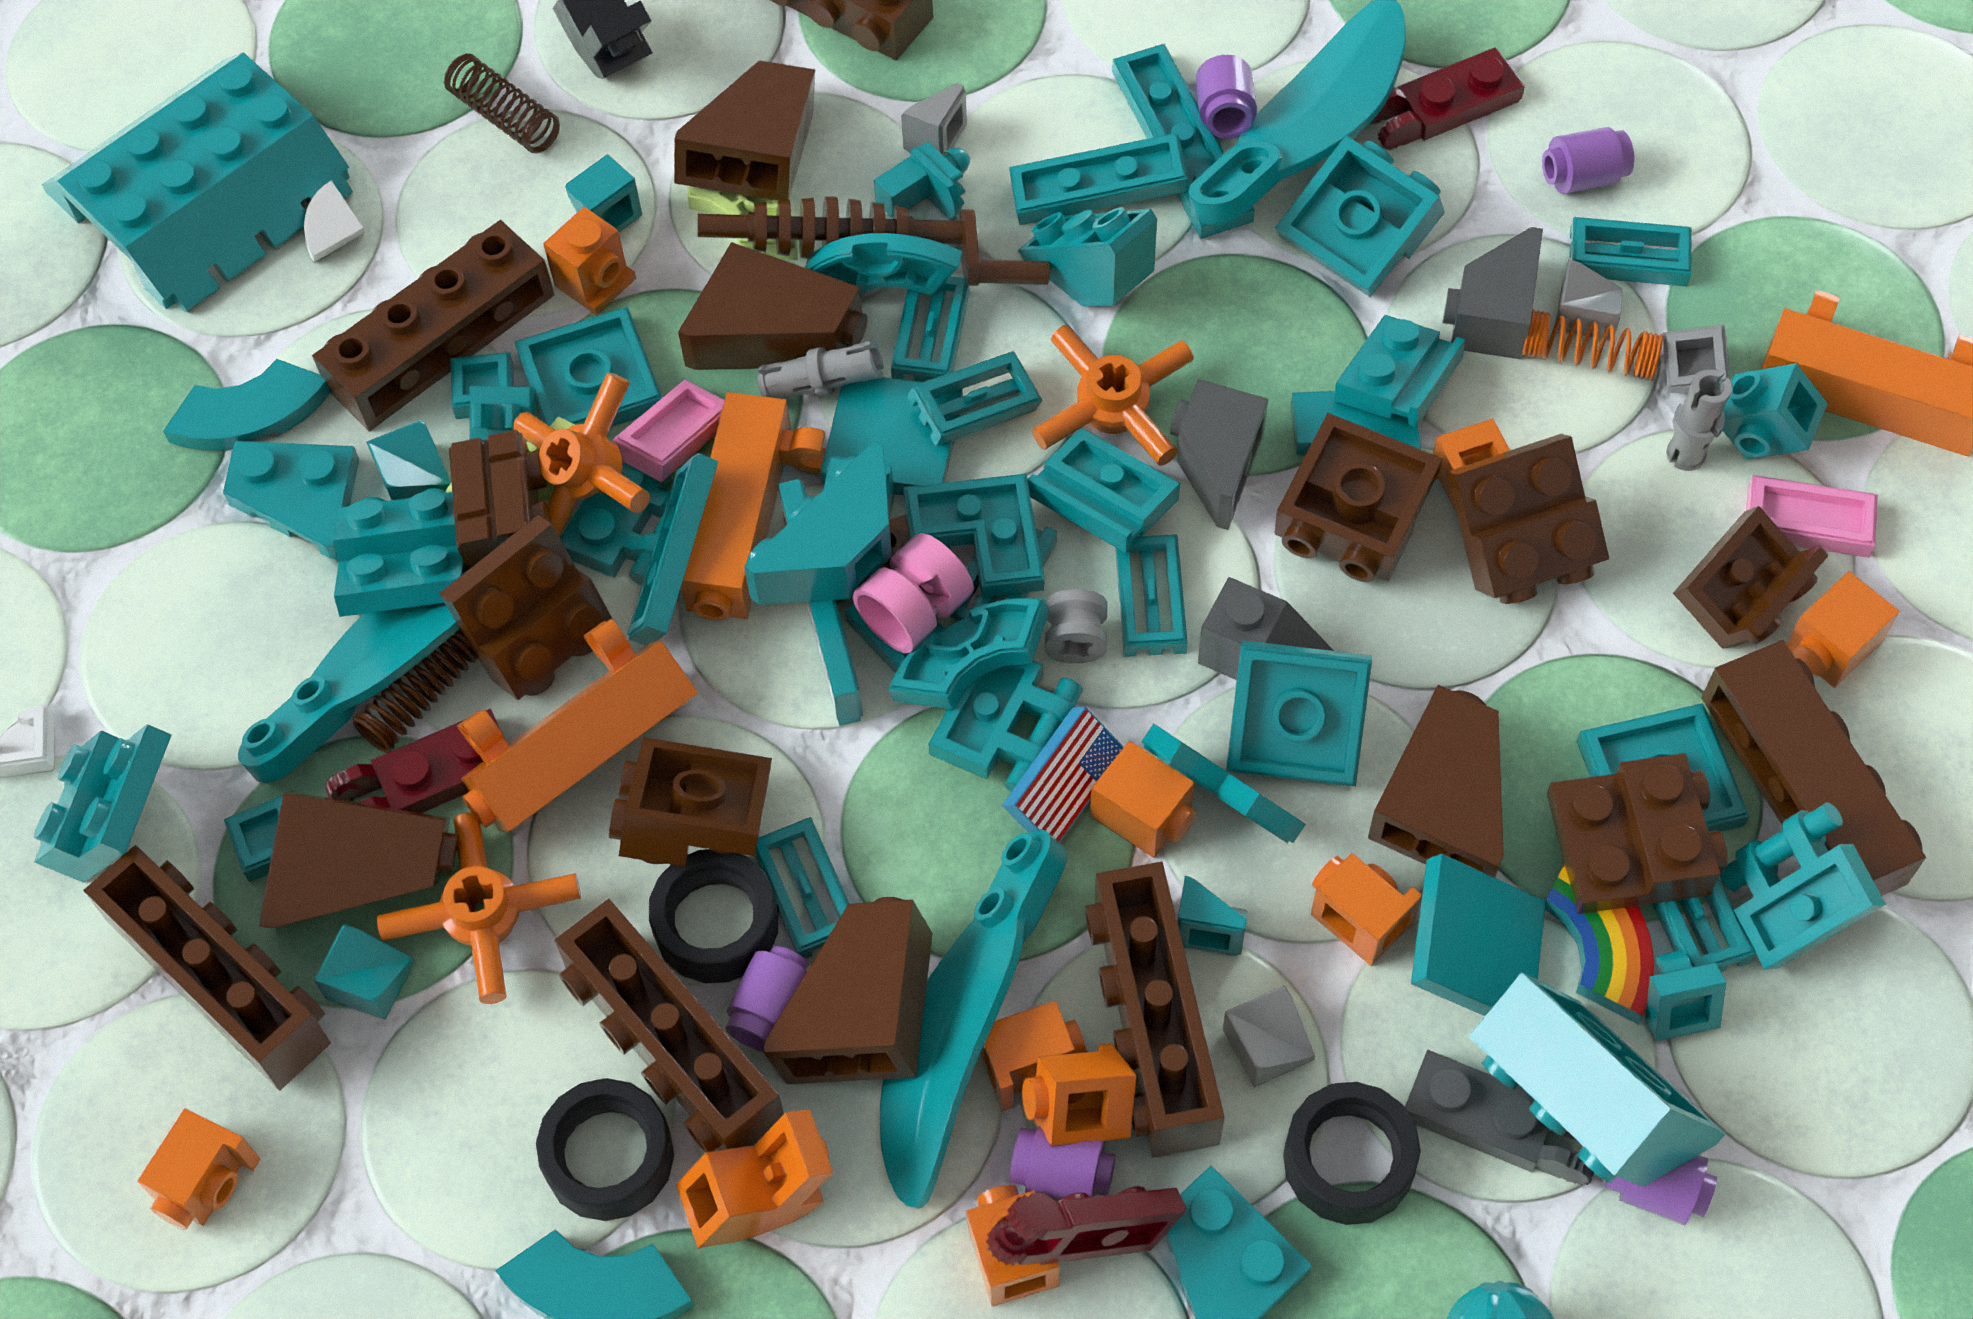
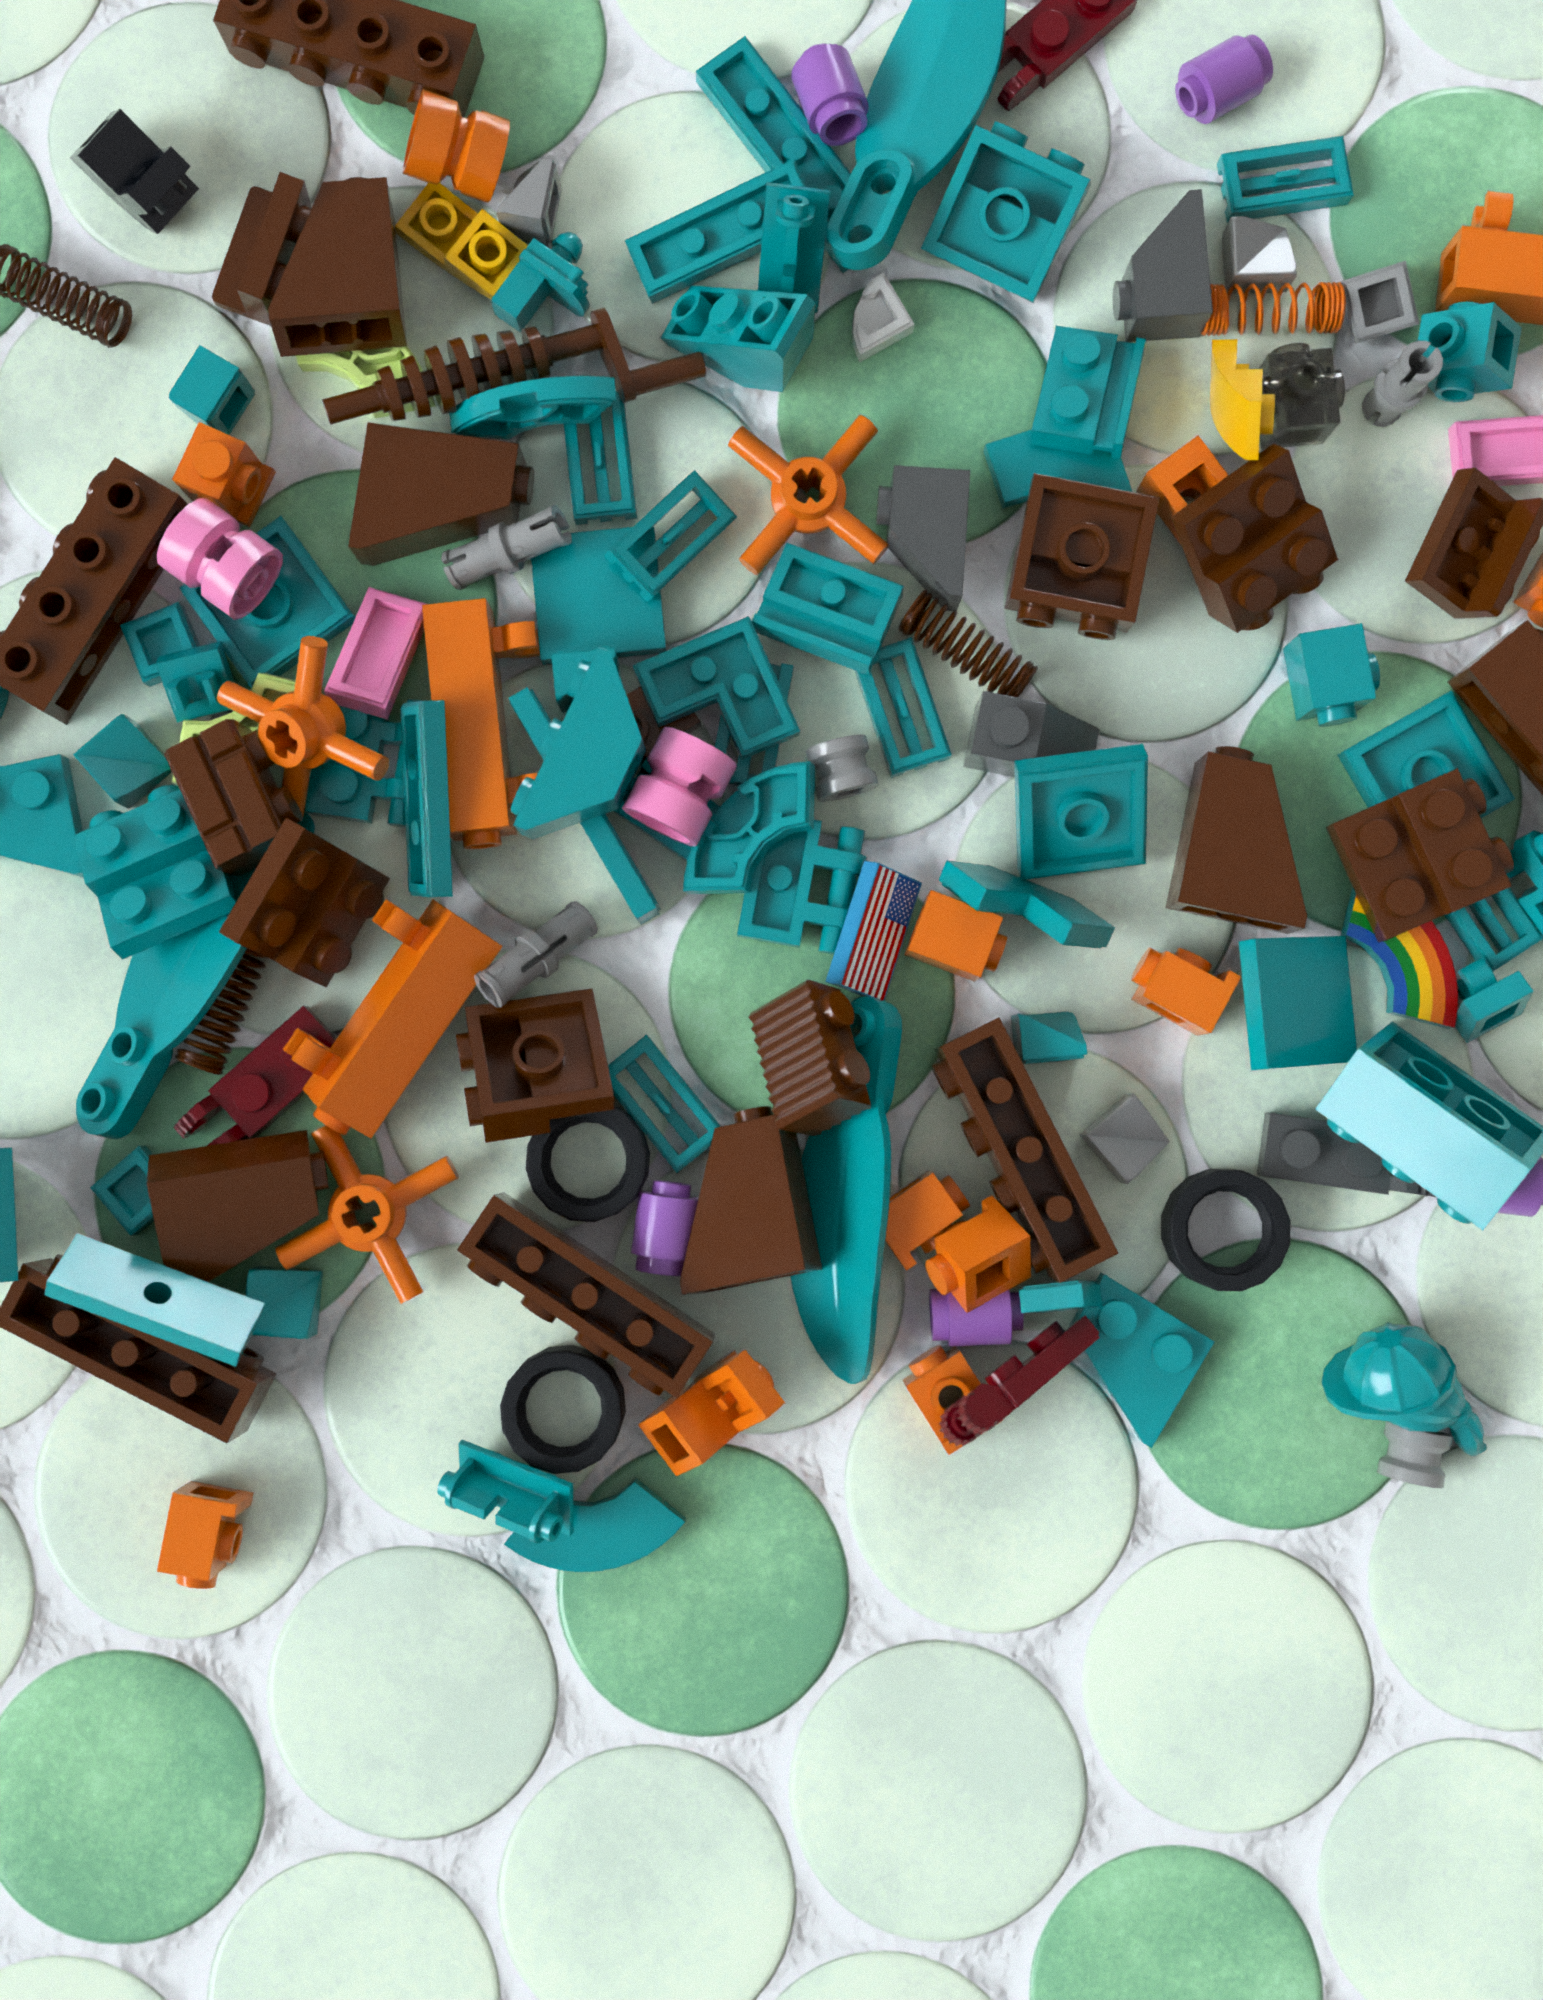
camera: 20 degrees left, 25 degrees up
none -> tile [45,1233,265,1367]
none -> bright pink wheel [157,498,283,620]
none -> reddish brown bracket [212,172,312,326]
none -> yellow slope [395,183,528,299]
none -> orange wheel [402,89,510,203]
none -> teal hinge [437,1439,574,1544]
none -> light grey pin [474,901,598,1008]
none -> reddish brown brick [748,980,871,1136]
none -> teal hinge [758,182,831,313]
none -> white tile [852,271,915,362]
none -> reddish brown piece [898,589,1038,698]
none -> teal tile [1019,1280,1103,1313]
none -> yellow slope [1210,339,1275,460]
none -> clear smoke brick [1258,343,1345,450]
none -> teal brick [1283,623,1380,727]

